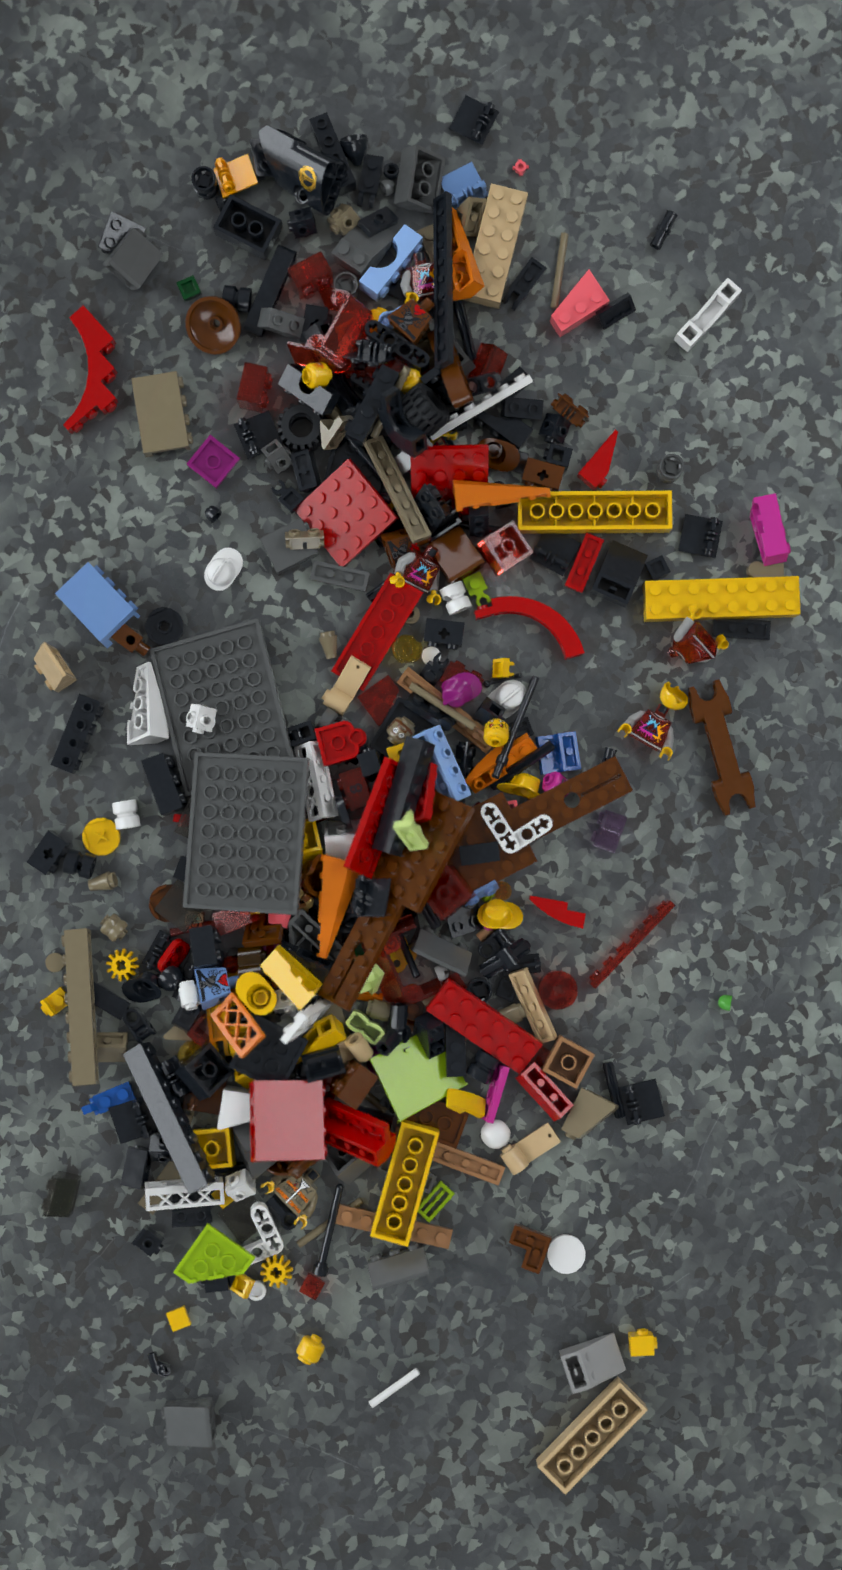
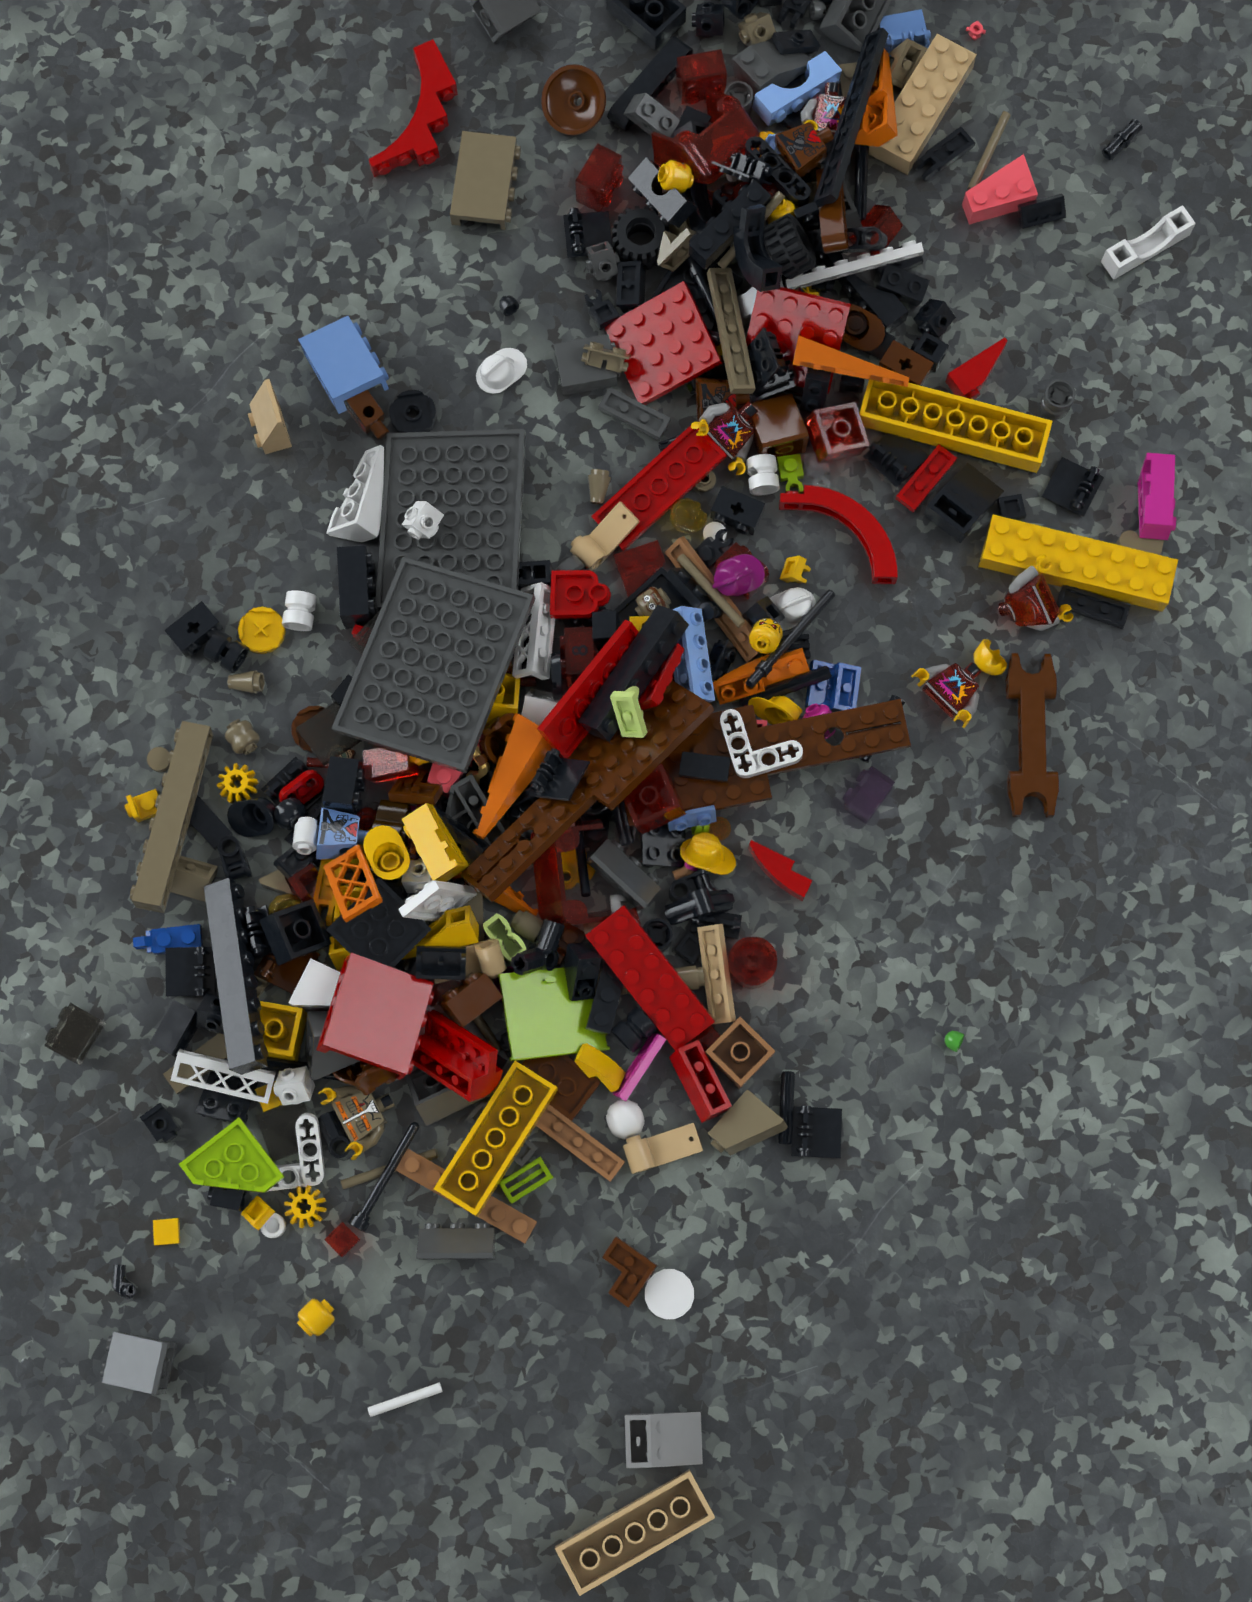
camera: 15 degrees right, 10 degrees down
black brick [50,693,105,774] -> none
dark green plate [176,275,202,302] -> none
magenta plate [186,435,240,489] -> none
black wheel [222,285,252,313] -> none
yellowish green tile [360,964,385,995] -> none
black hinge [483,673,522,688] -> none
reddish brown hinge [551,393,589,428] -> none
clear red plate [588,900,676,989] -> none
yellow brick [628,1328,657,1356] -> none

